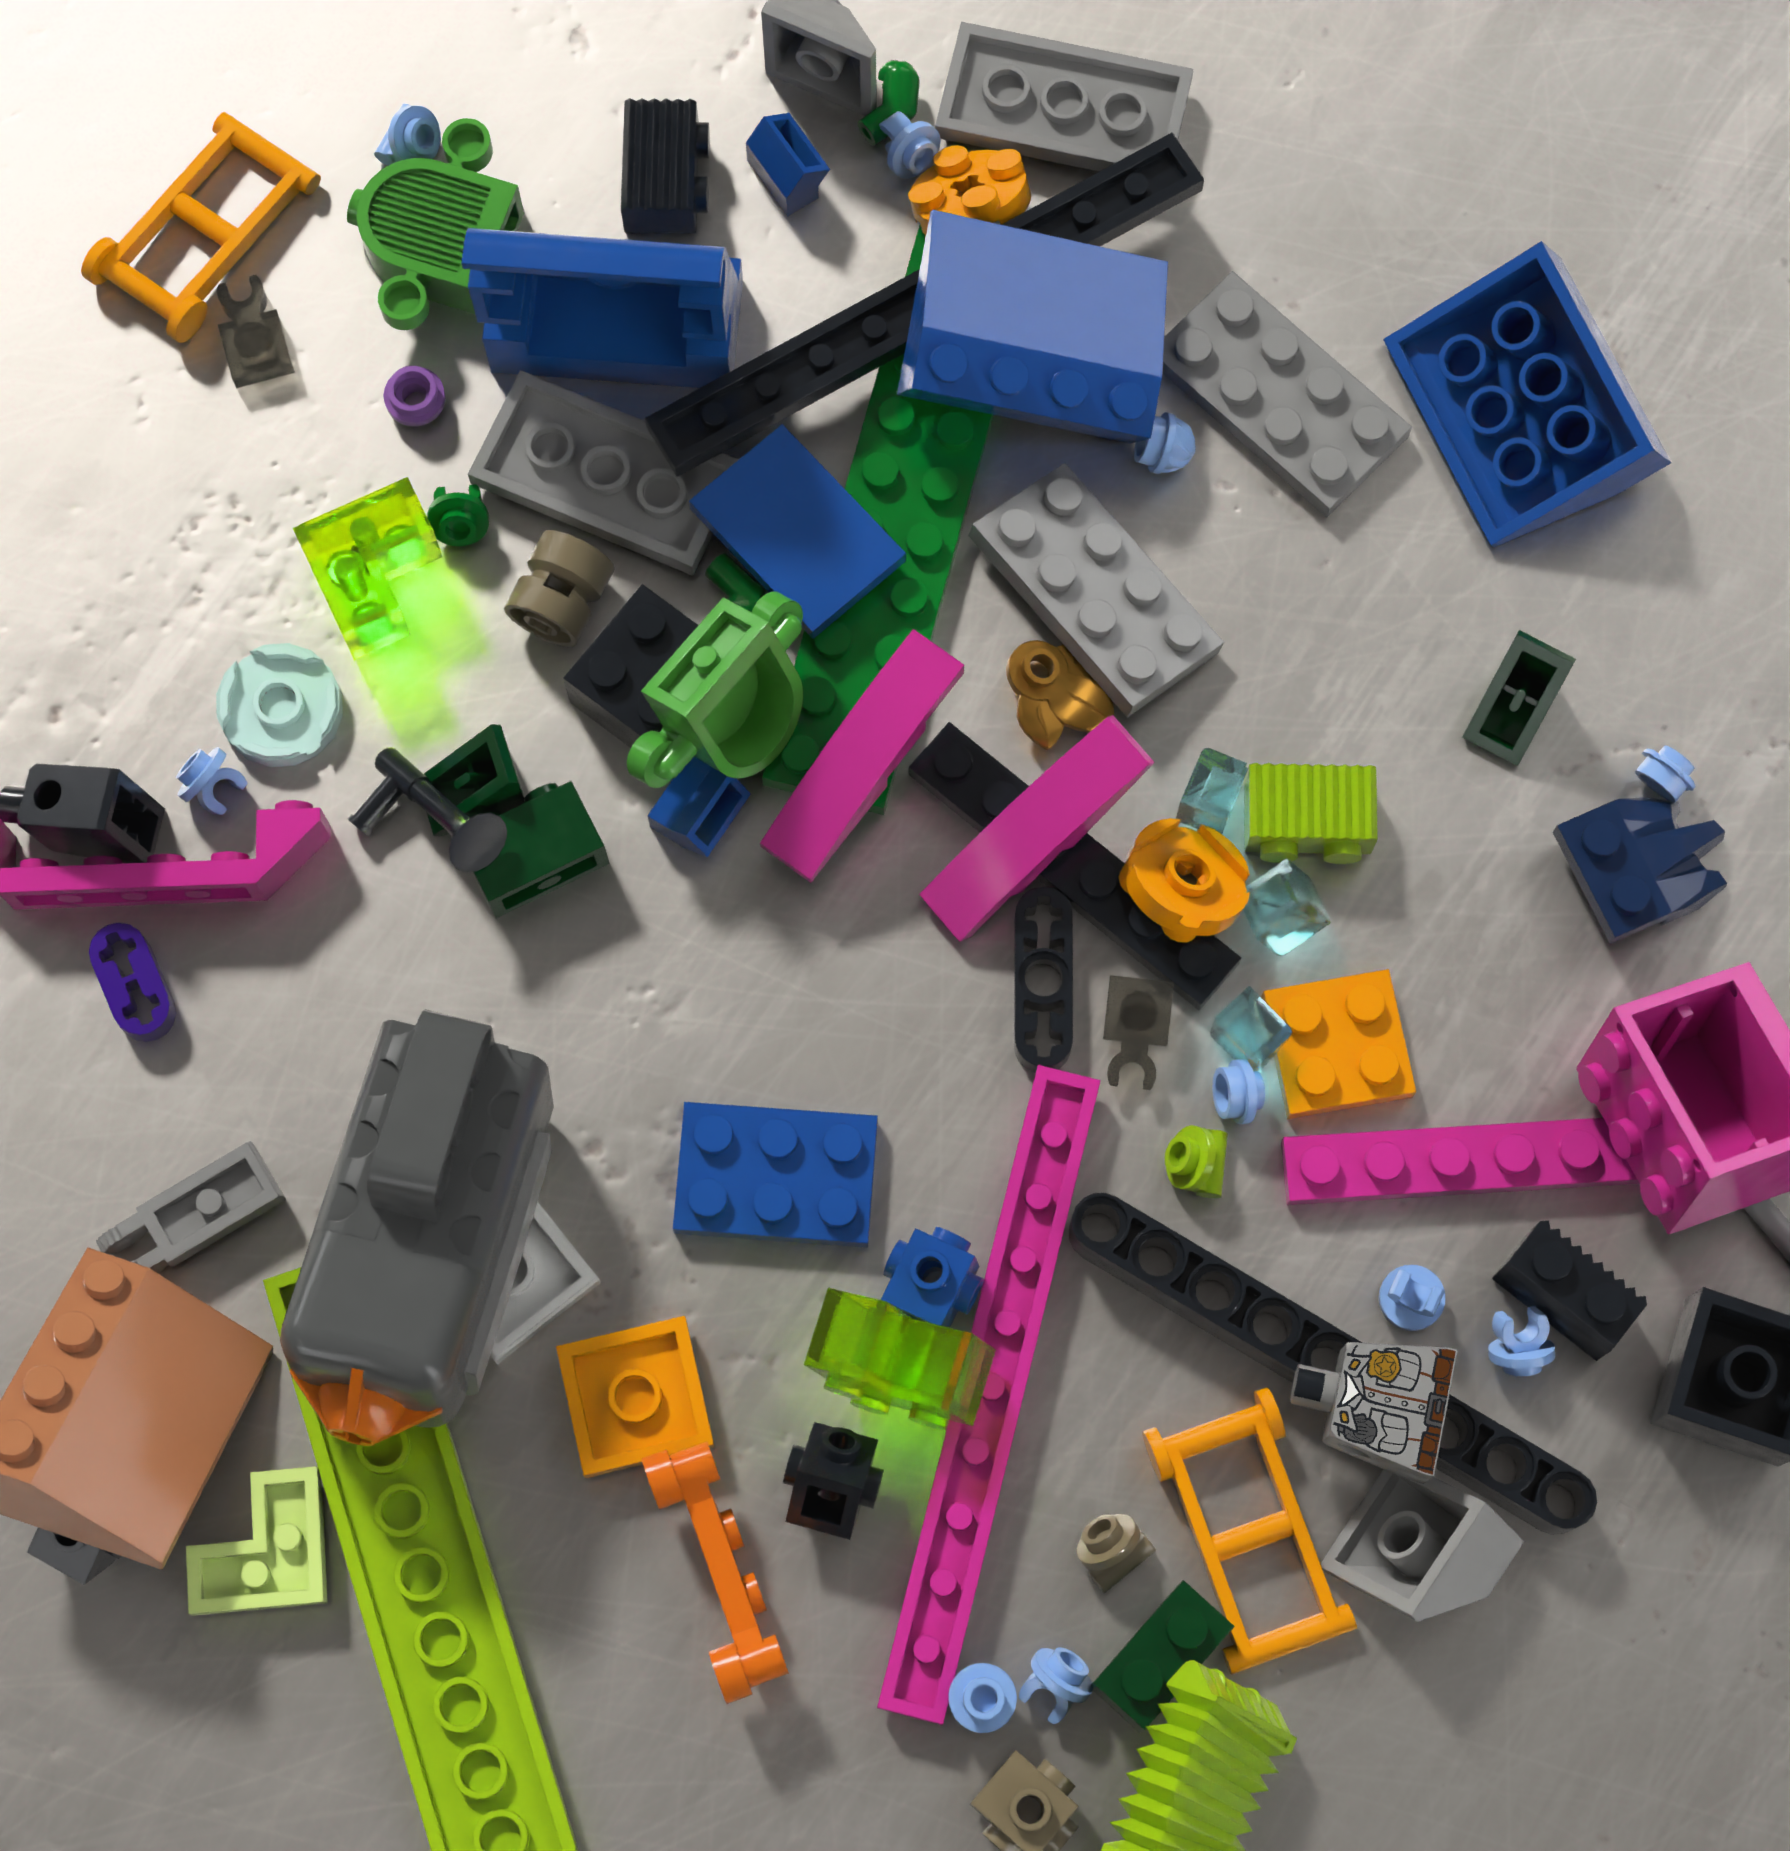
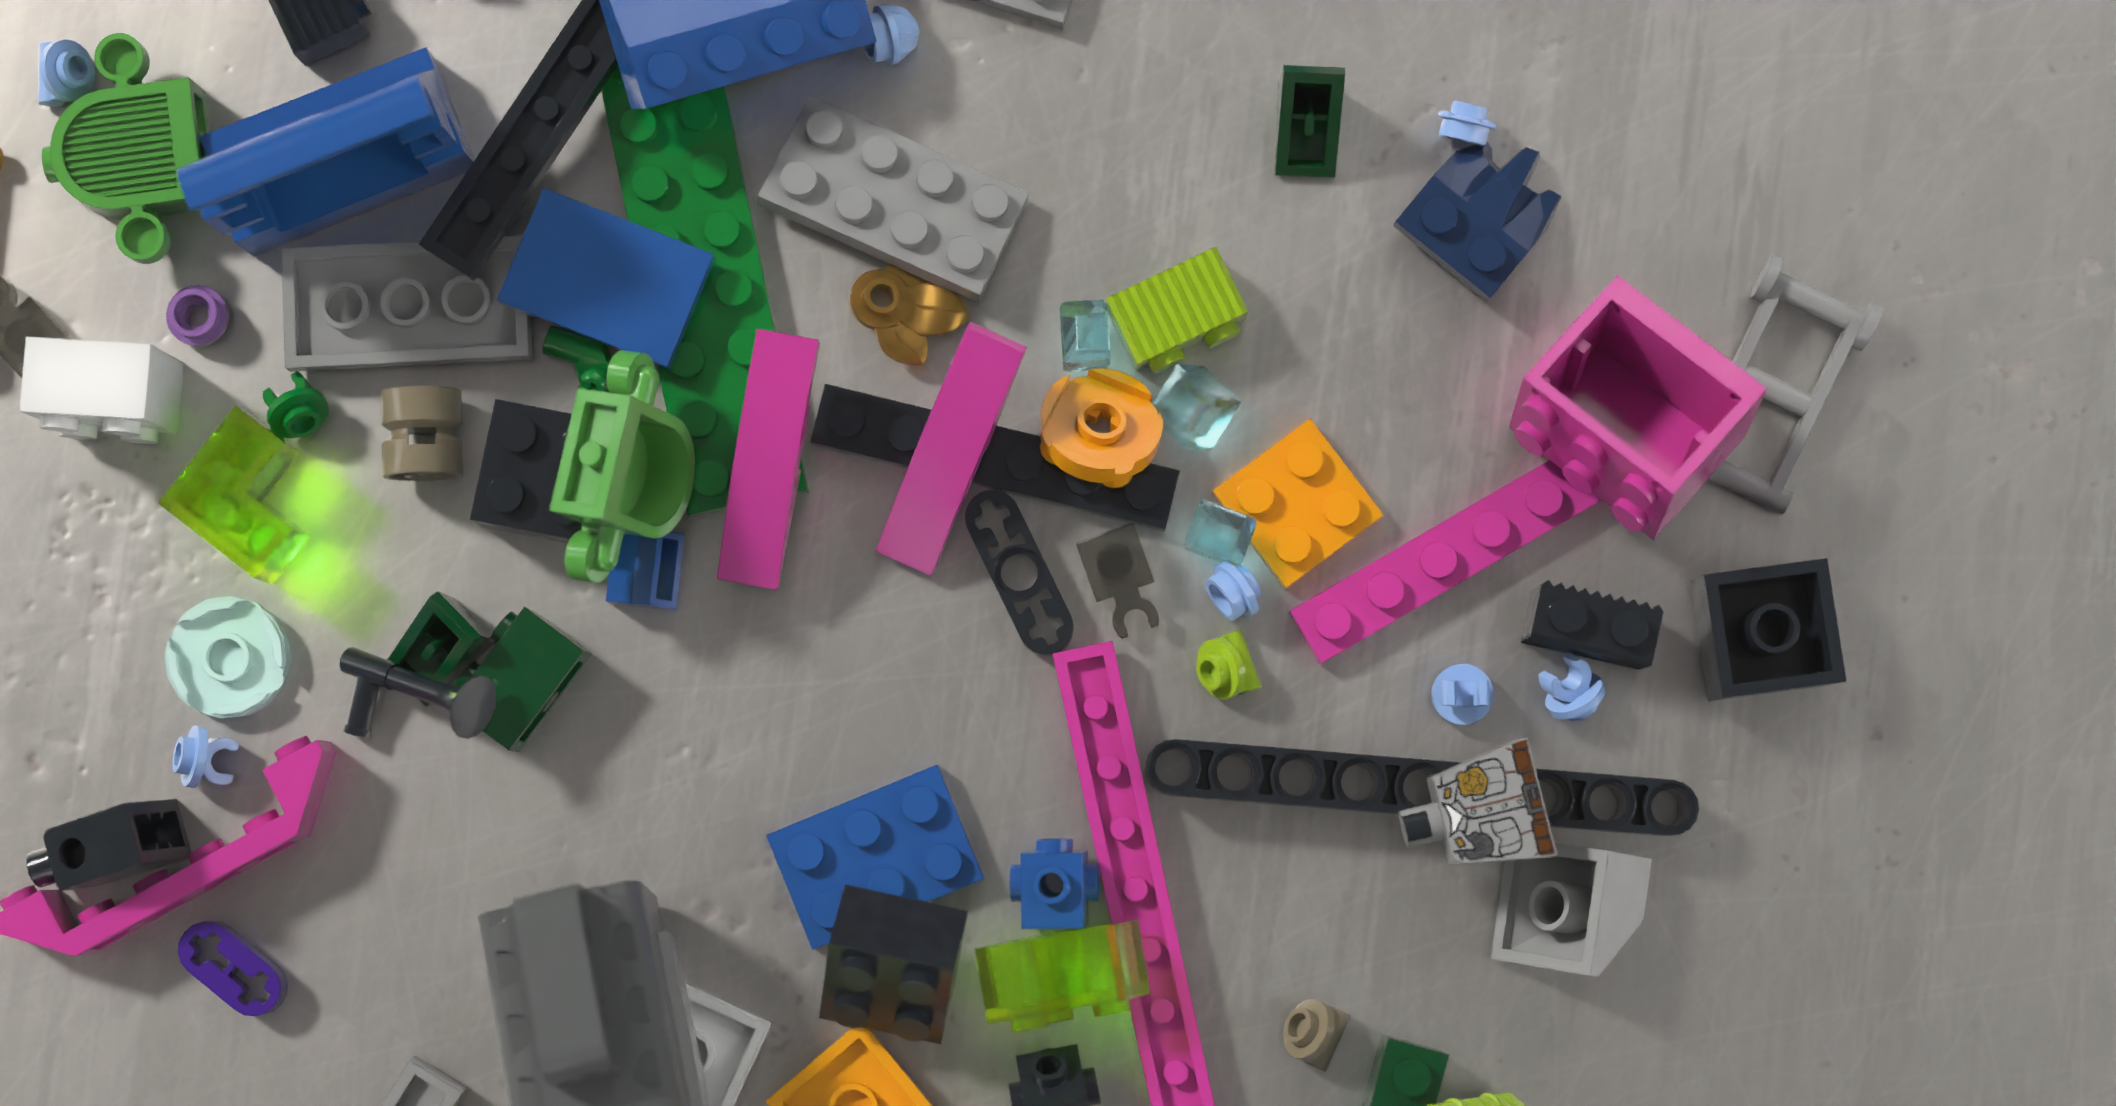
camera: 25 degrees left, 10 degrees up
light orange piece [1142,1387,1357,1675] -> none
none -> white brick [19,337,184,444]
none -> black brick [819,884,968,1044]

